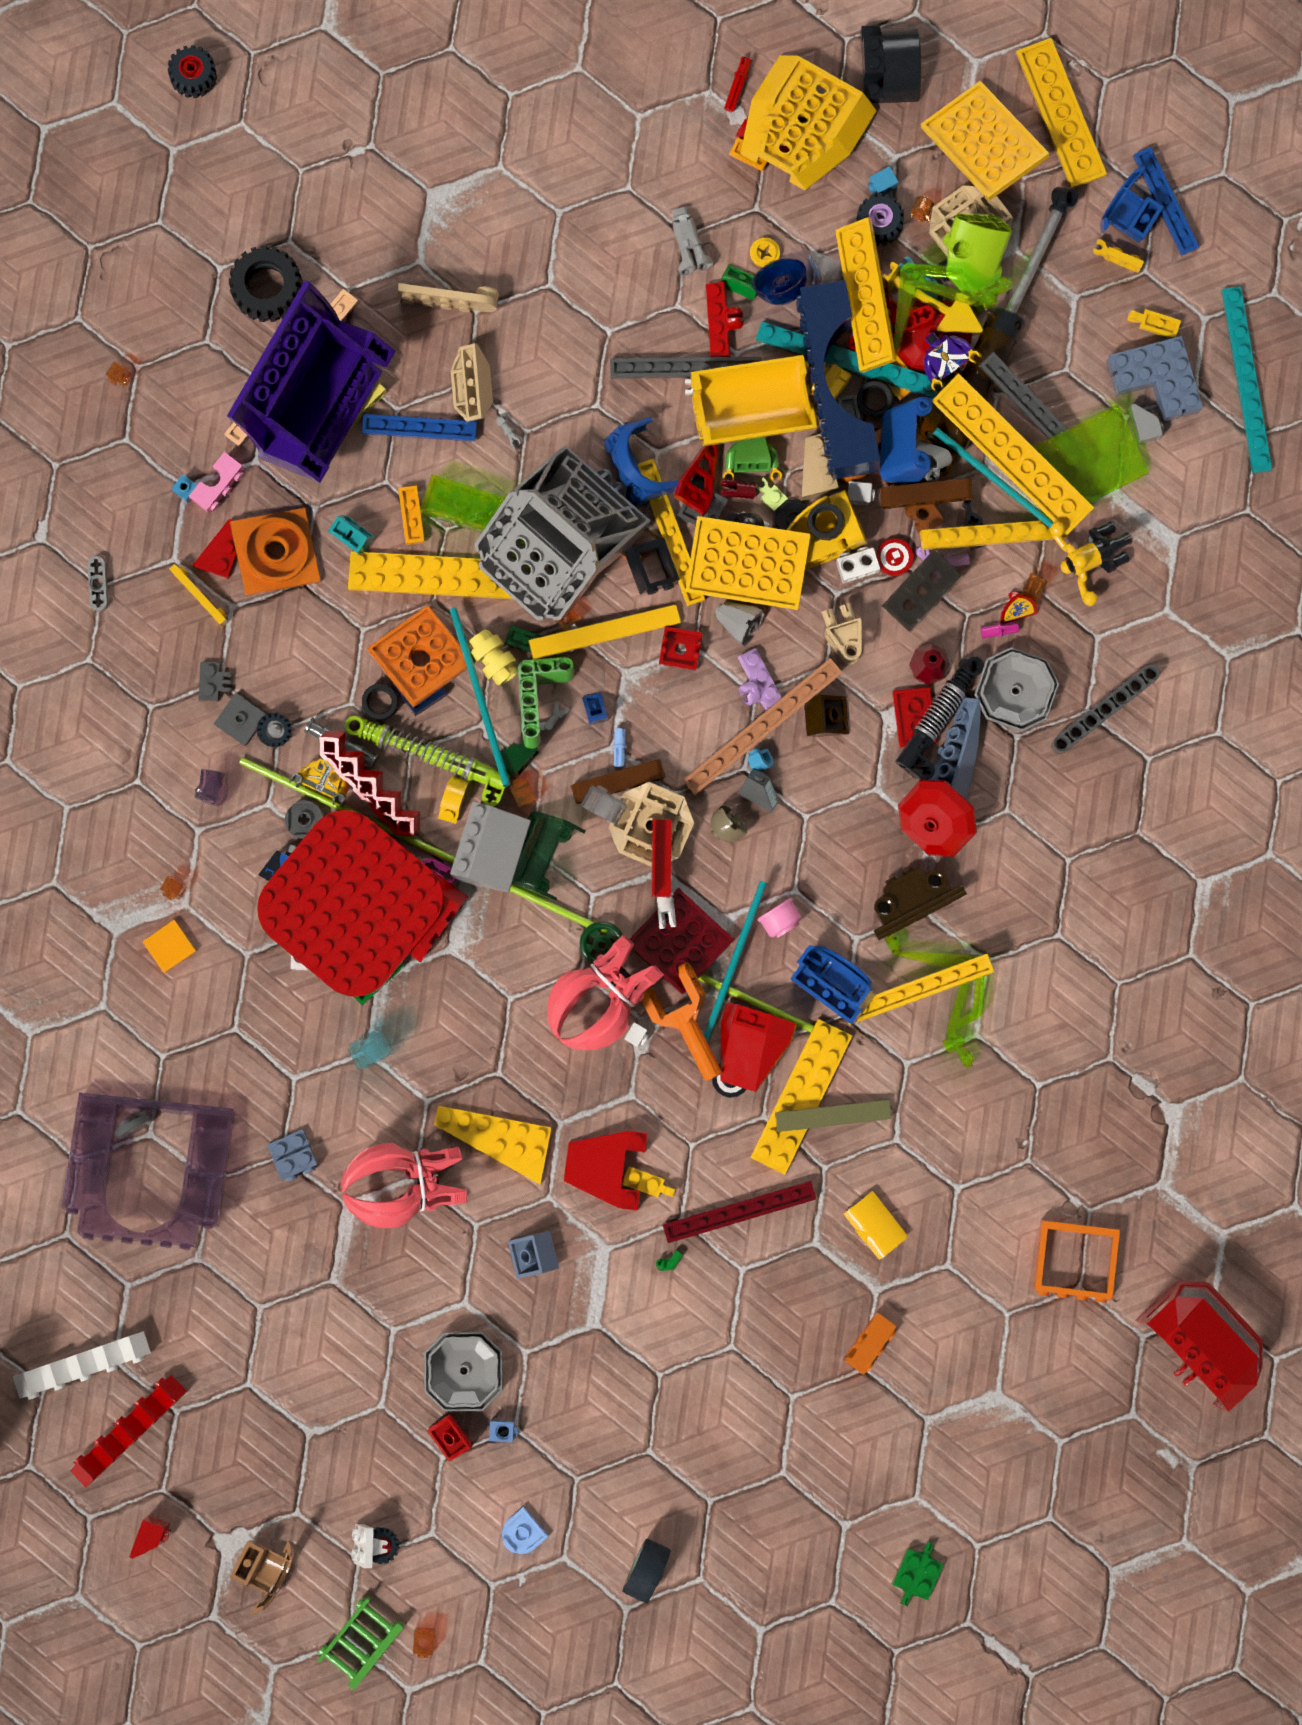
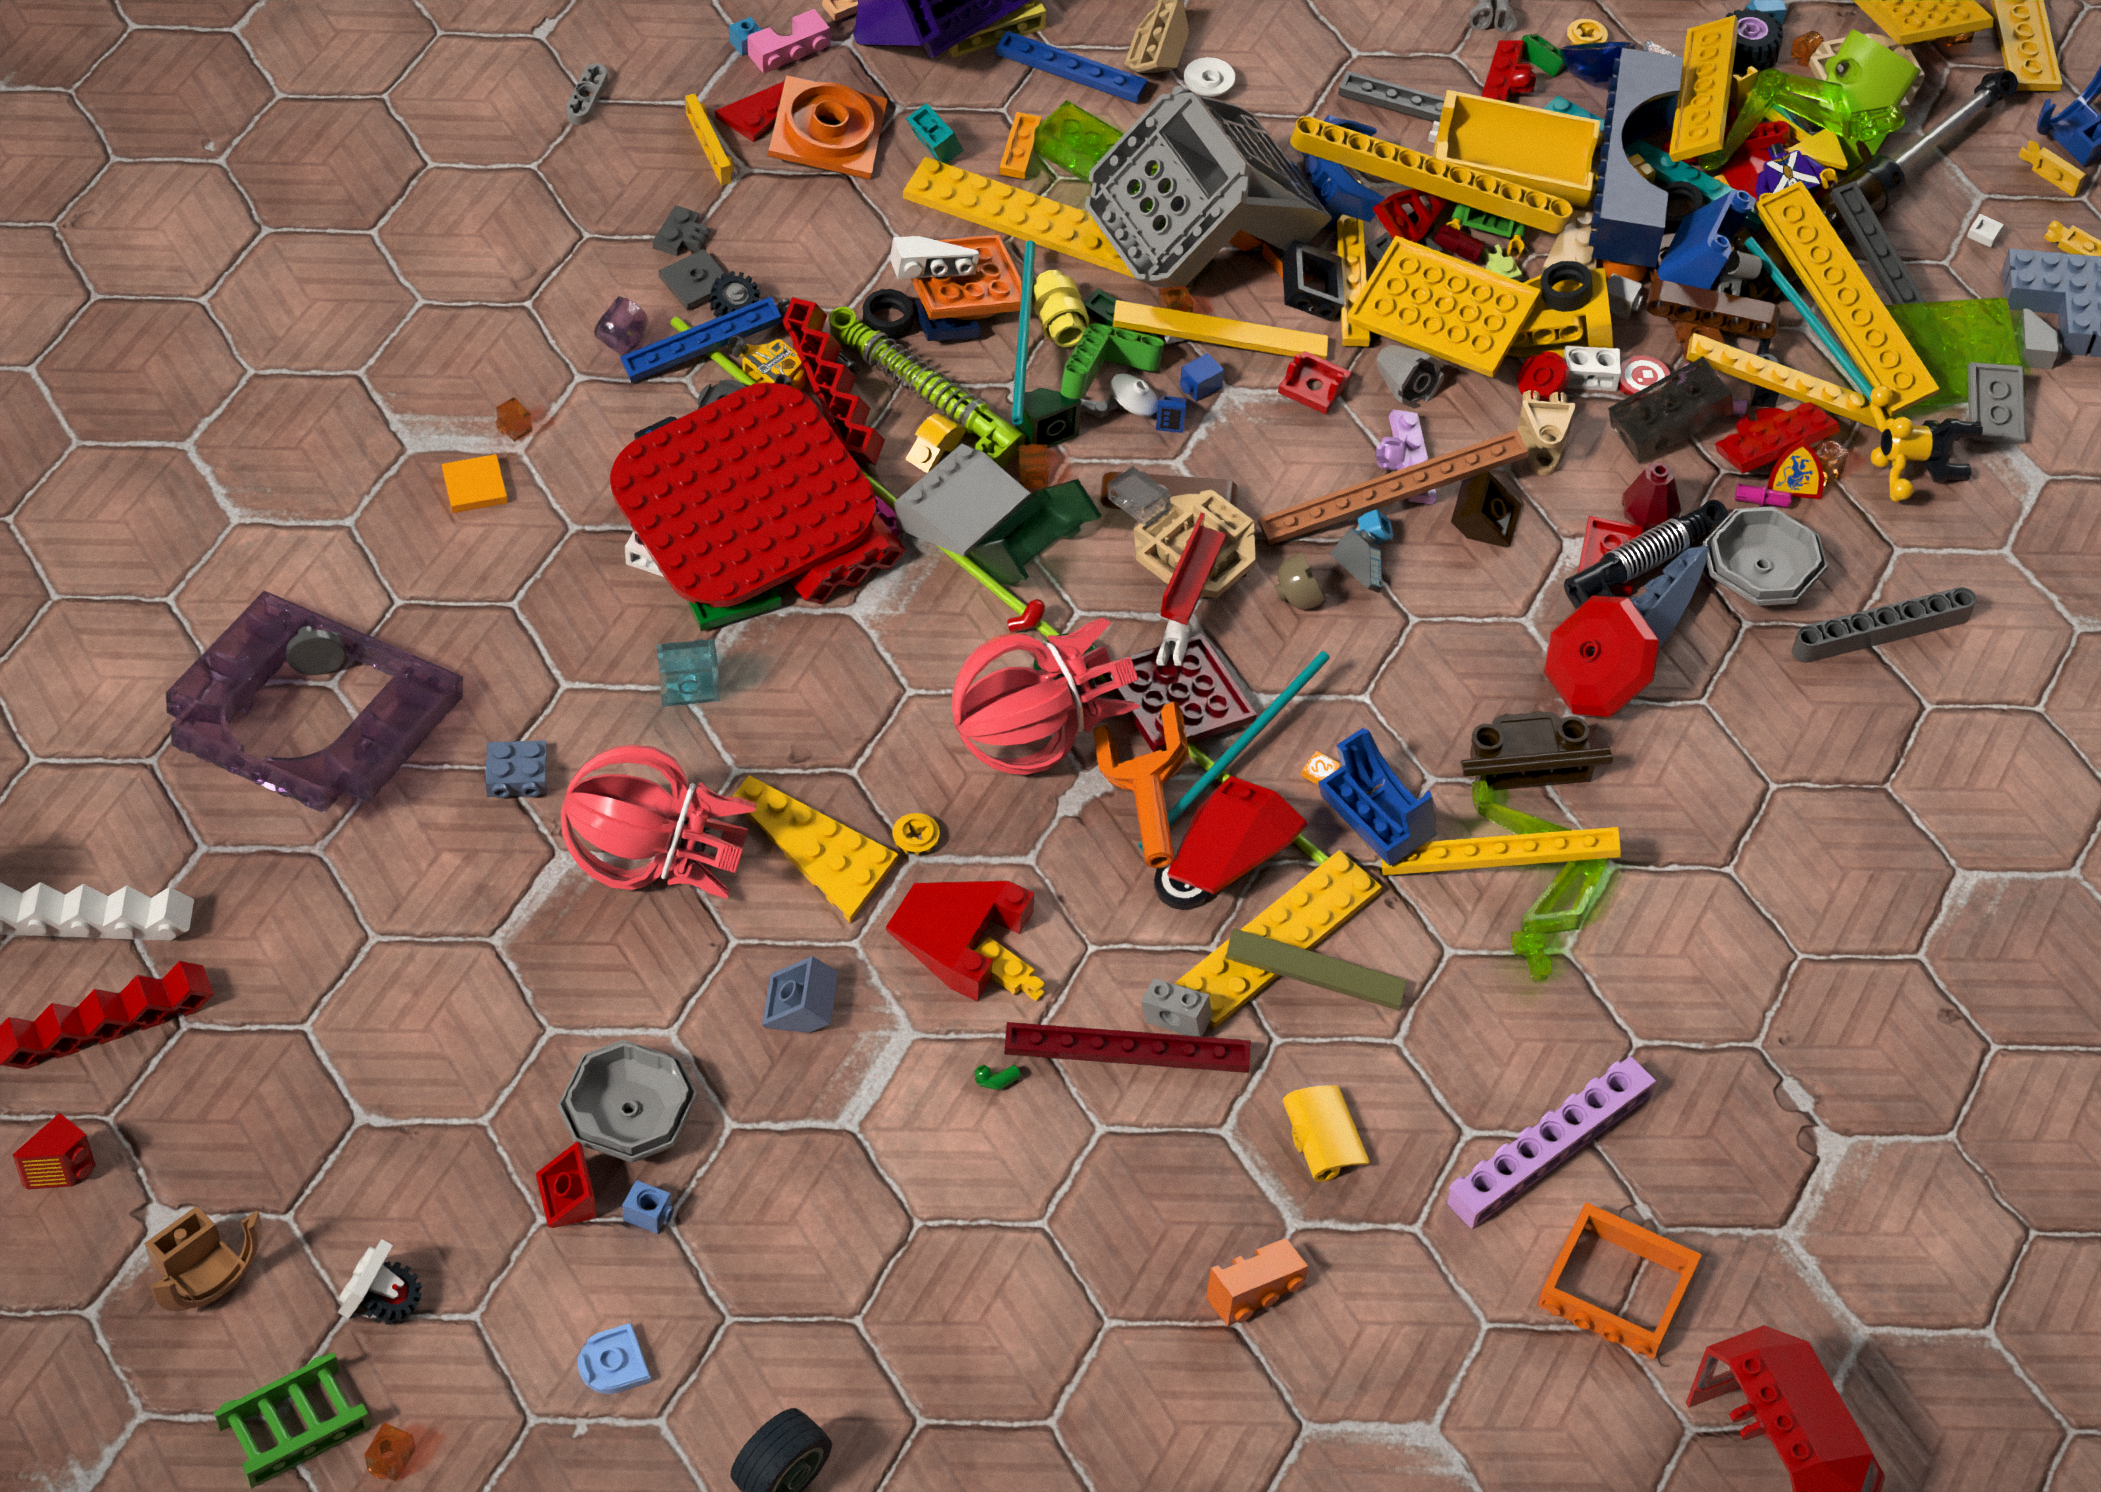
camera: 20 degrees right, 30 degrees down
light blue axle [612,728,627,767] -> none
white plate [624,1023,648,1047] -> none
bright pink wheel [757,898,802,938] -> none
none -> blue plate [620,296,783,383]
none -> white slope [890,236,979,279]
none -> yellow gear [892,813,940,856]
none -> red arm [1007,599,1045,633]
none -> white dish [1110,374,1158,417]
none -> light grey brick [1141,978,1213,1037]
none -> blue brick [1180,353,1224,402]
none -> white dish [1184,57,1235,97]
none -> yellow beam [1290,116,1572,234]
none -> tile [1301,751,1341,786]
none -> lavender brick [1447,1056,1656,1229]
none -> red tile [1517,351,1570,402]
none -> red plate [1715,402,1840,473]
none -> white plate [1967,214,2004,248]
none -> light grey tile [1967,362,2026,444]

